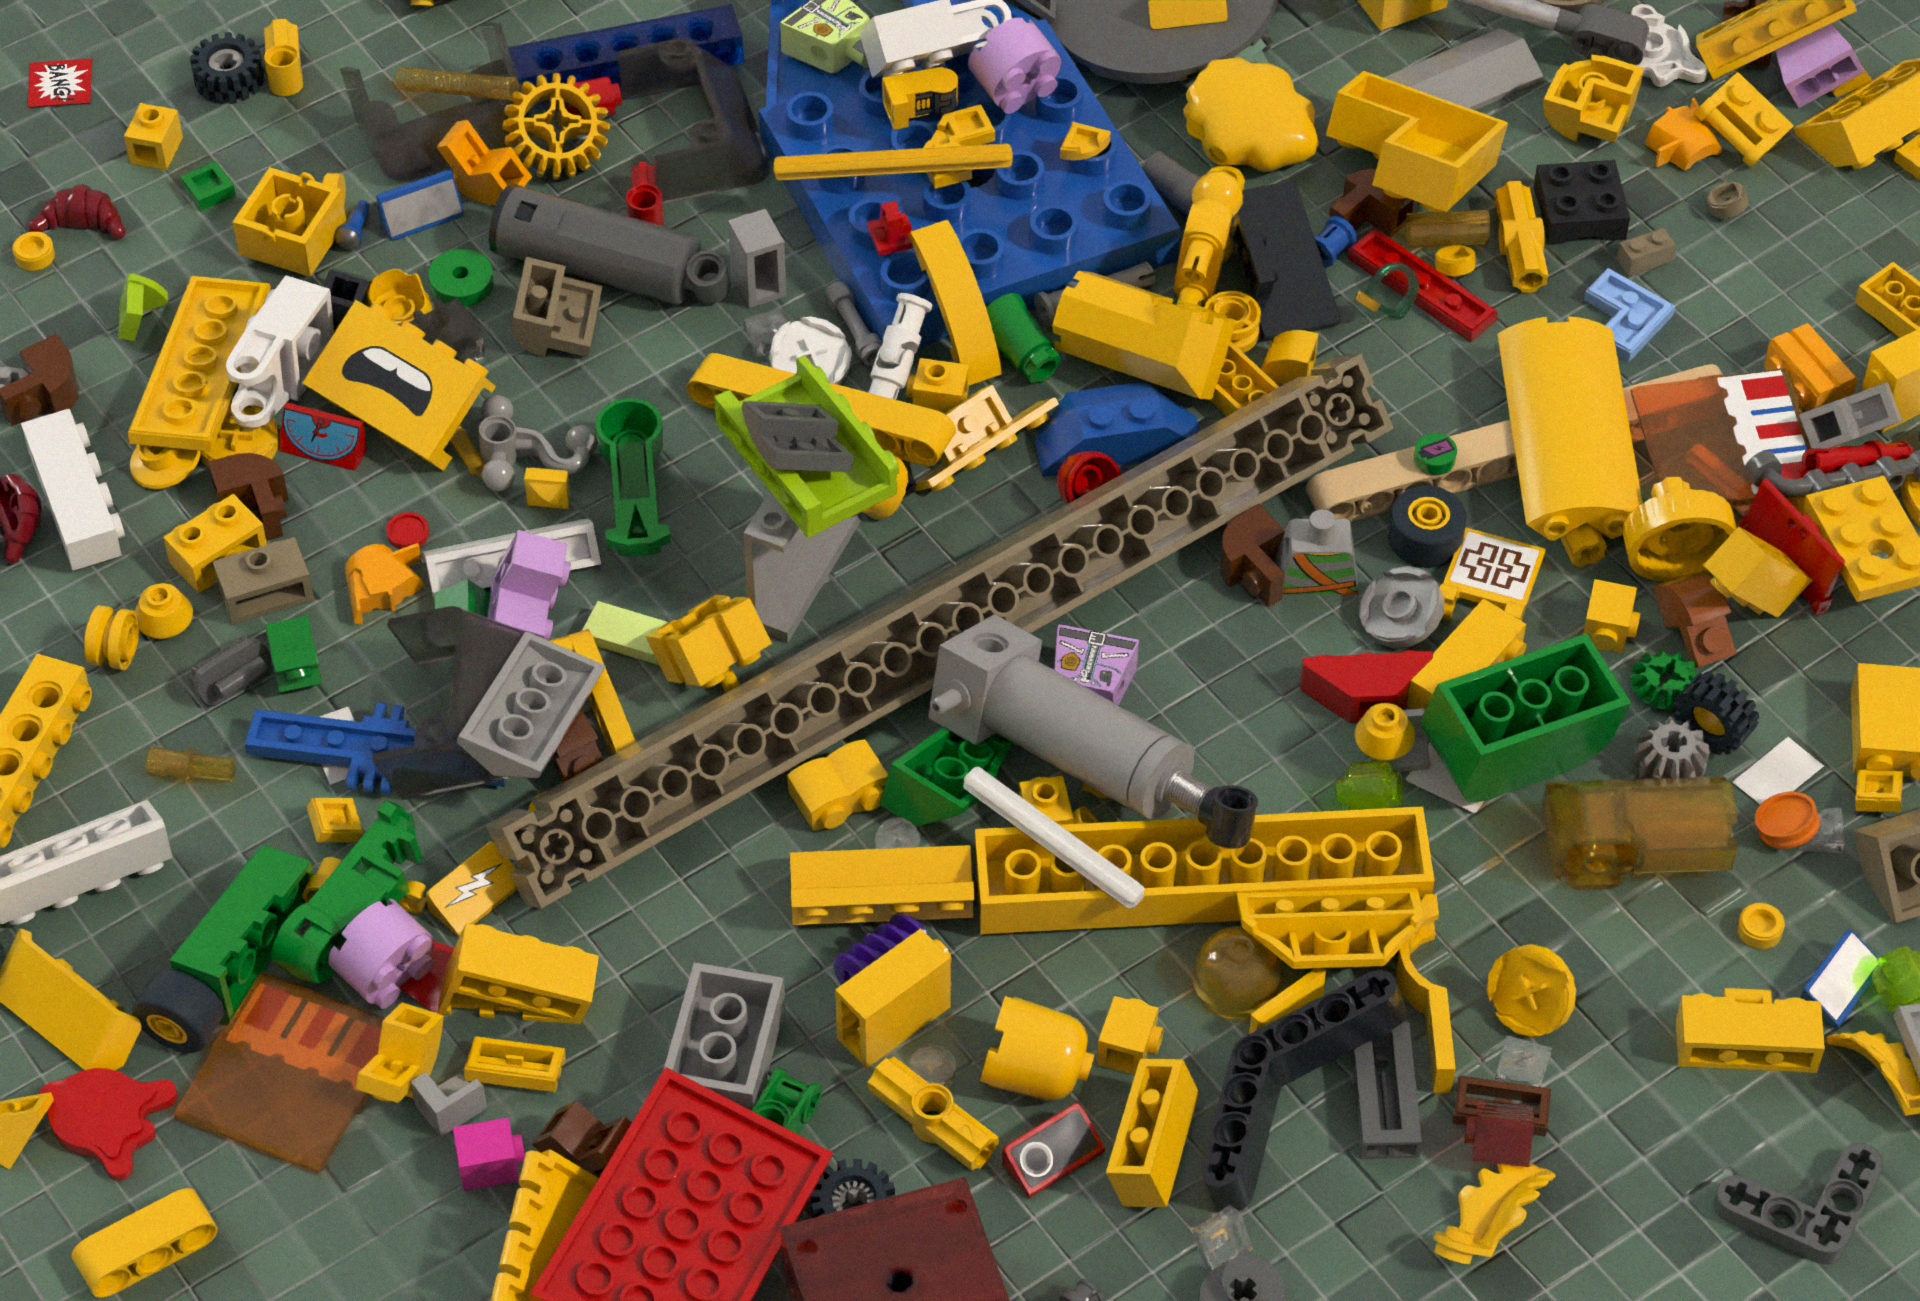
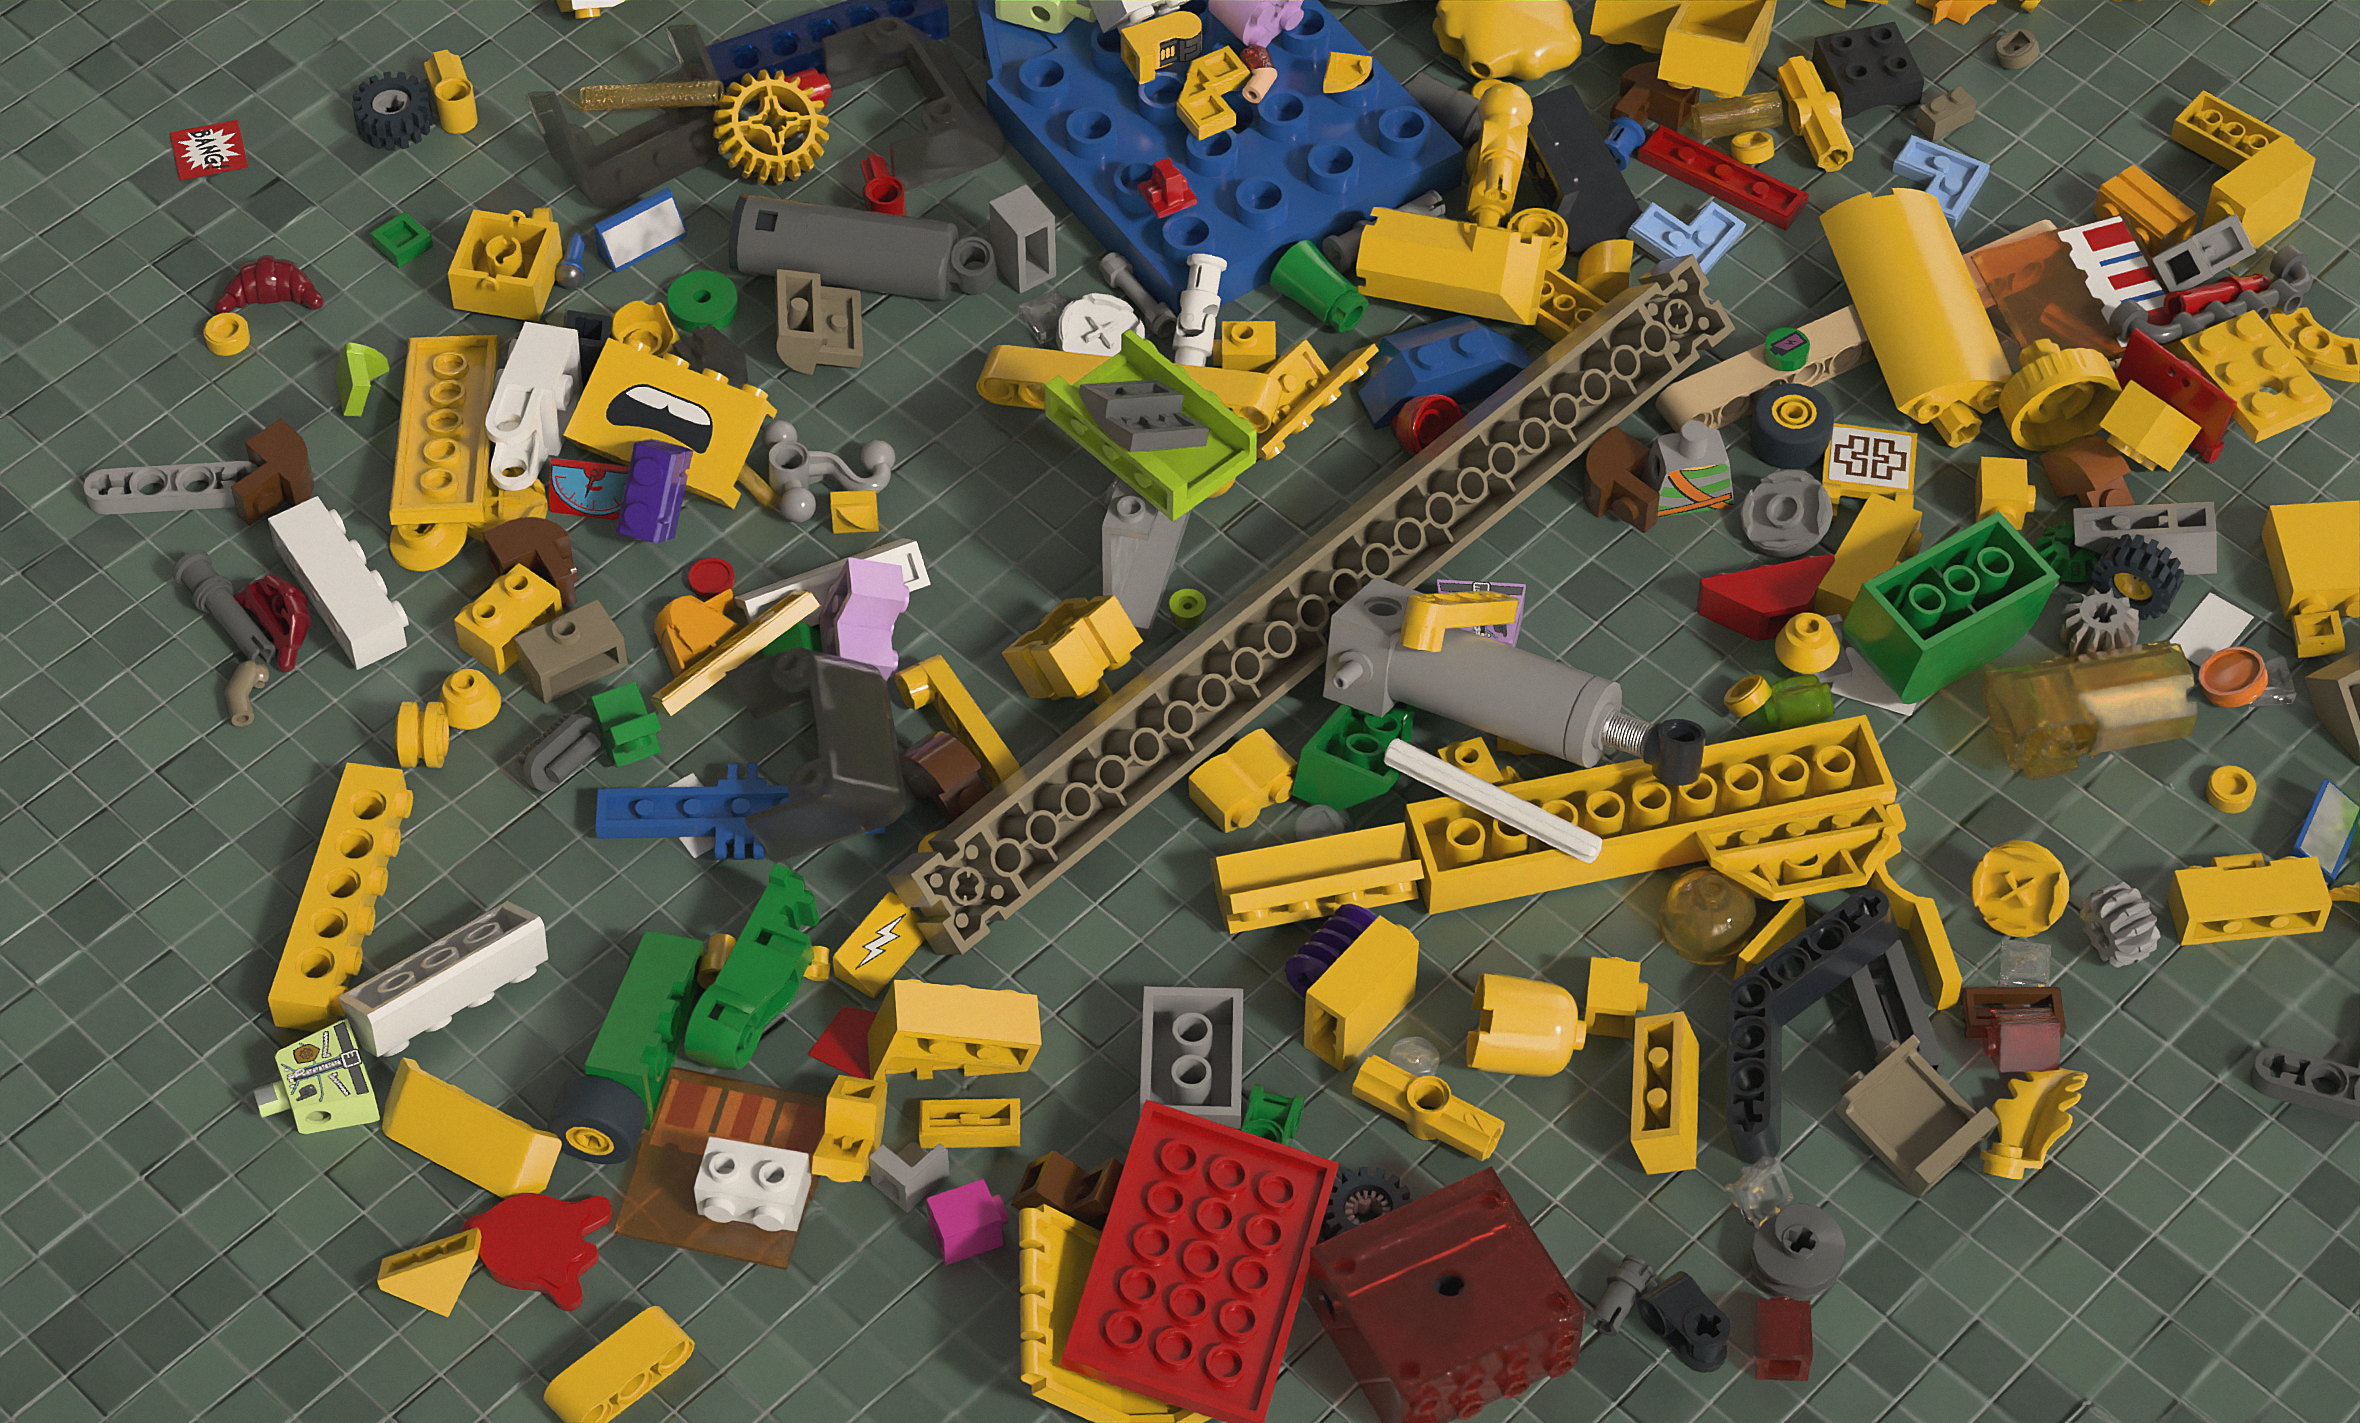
camera: 10 degrees left, 0 degrees up
yellow brick [124,103,183,171] -> none
clear yellow axle [145,746,236,783] -> none
yellow tile [307,798,363,842] -> none
lavender brick [328,899,434,1009] -> none
light orange brick [437,120,532,205] -> none
light grey slope [457,631,606,778] -> none
yellowish green tile [582,601,668,665] -> none
green piece [595,398,671,557] -> none
yellow axle [774,143,1013,181] -> none
yellow slope [908,219,1002,386] -> none
slope [1002,1102,1105,1198] -> none
clear green piece [1354,262,1419,319] -> none
none -> dark purple brick [616,439,693,543]
none -> yellow tile [650,589,820,716]
none -> white brick [694,1136,811,1232]
none -> lime piece [1169,589,1206,628]
none -> arm [1239,44,1277,103]
none -> yellow beam [1399,591,1519,652]
none -> light blue tile [1626,200,1746,275]
none -> yellow tile [1724,674,1772,718]
none -> dark tan panel [1834,1034,2000,1199]
none -> light grey slope [2073,502,2217,575]
none -> light grey gear [2080,881,2160,968]

